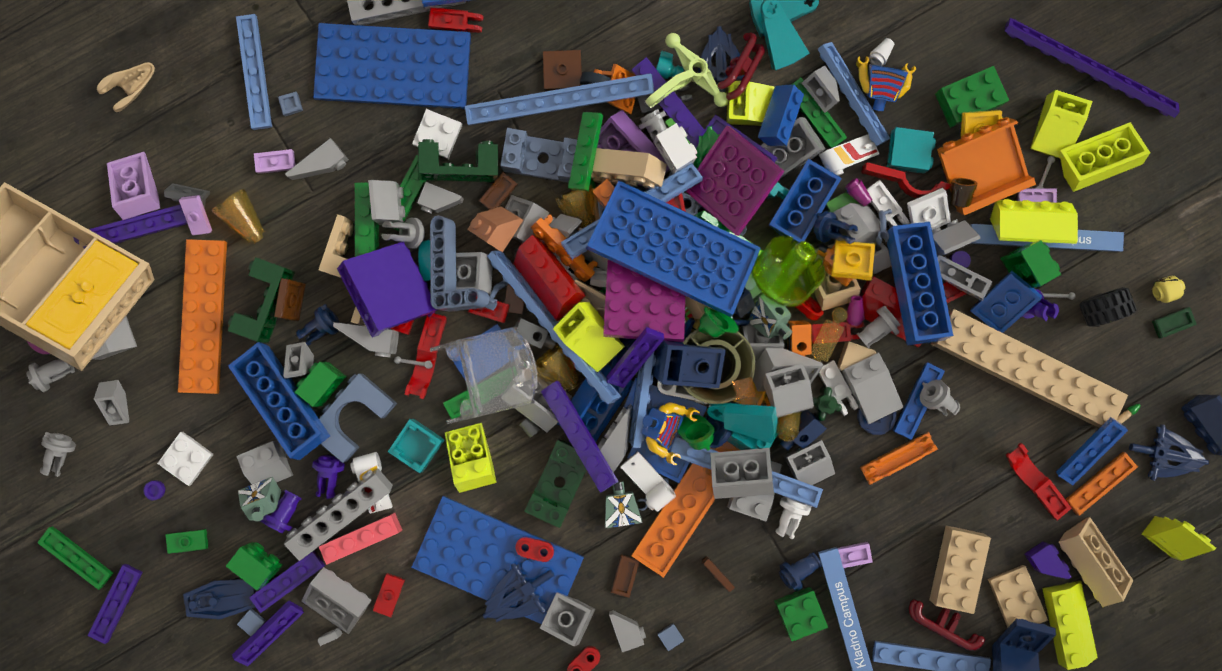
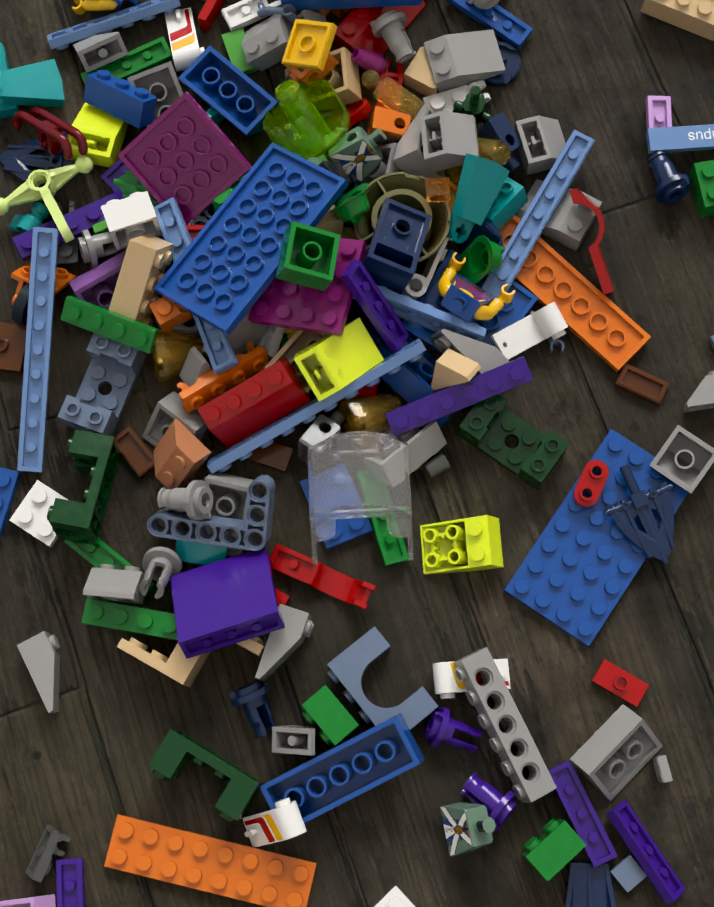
camera: 65 degrees left, 10 degrees down
lavender plate [179,195,212,235] -> none
clear yellow cone [212,189,265,244] -> none
light grey slope [236,440,293,485] -> none
lavender plate [254,149,295,174] -> none
reddish brown plate [274,278,305,321] -> none
coral brick [319,513,402,565] -> none
teal container [388,419,445,473] -> none
light grey hinge [394,356,433,369] -> none
light grey slope [417,182,464,214] -> none
red plate [468,297,510,323] -> none
sand blue piece [484,279,508,310] -> none
torso [605,481,642,528] -> none
reddish brown tile [702,556,735,592] -> none
light grey slope [710,448,774,499] -> none
white piece [776,497,812,539] -> none
dark blue piece [814,211,858,244] -> none
magenta cone [845,178,873,207] -> none
orange piece [860,432,938,485] -> none
none -> light grey piece [157,480,214,520]
none -> white door [242,797,307,848]
none -> green brick [276,221,340,291]
none -> tan slope [431,348,481,391]
none -> red piece [569,188,614,295]

